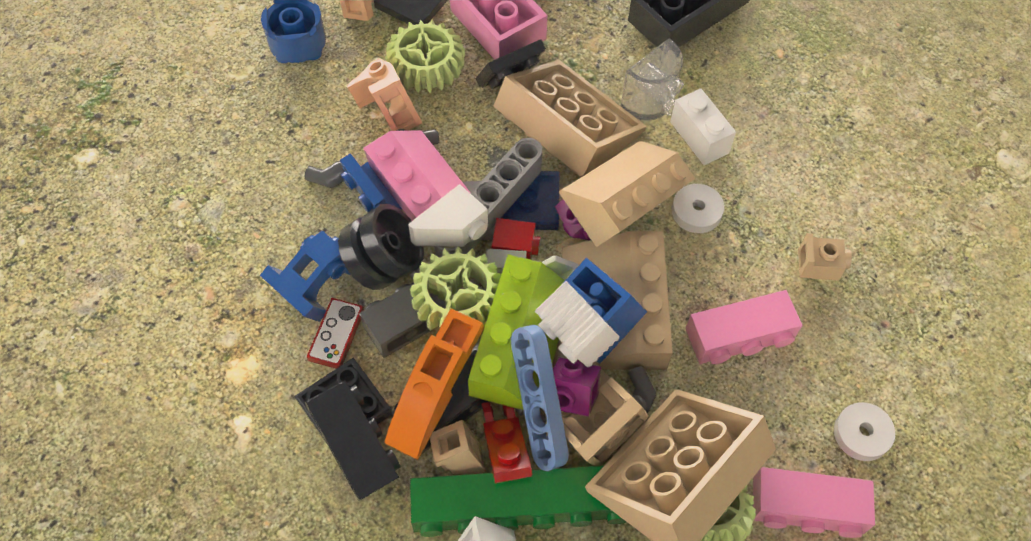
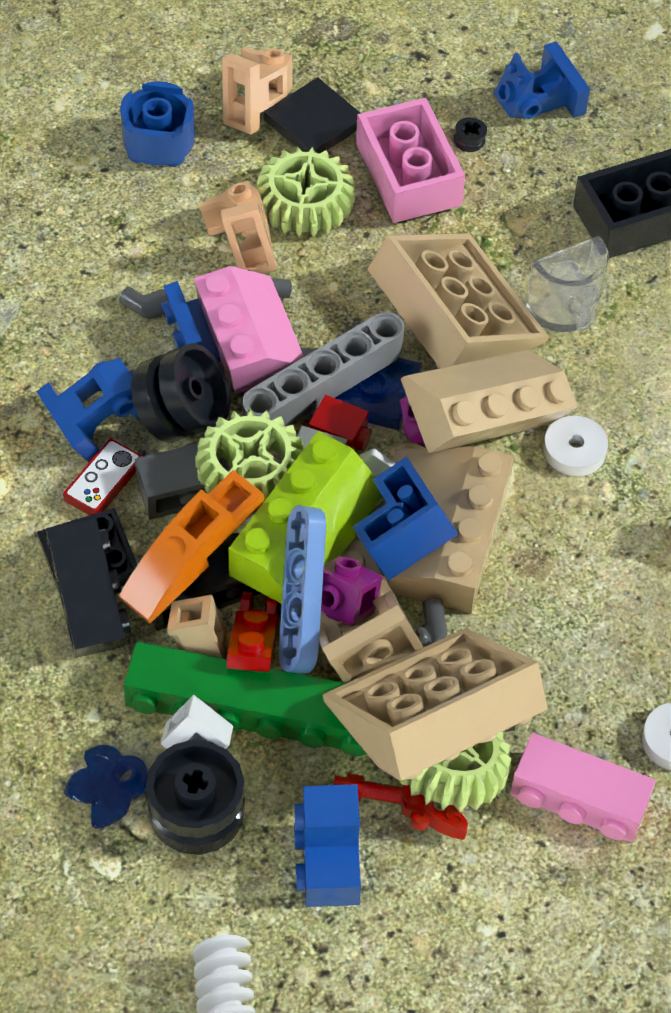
camera: 15 degrees right, 5 degrees down
white slope [408,184,488,247] -> none
black tile [475,39,546,89] -> none
white brick [535,281,620,367] -> none
white brick [670,88,736,165] -> none
bright pink brick [686,290,802,364] -> none

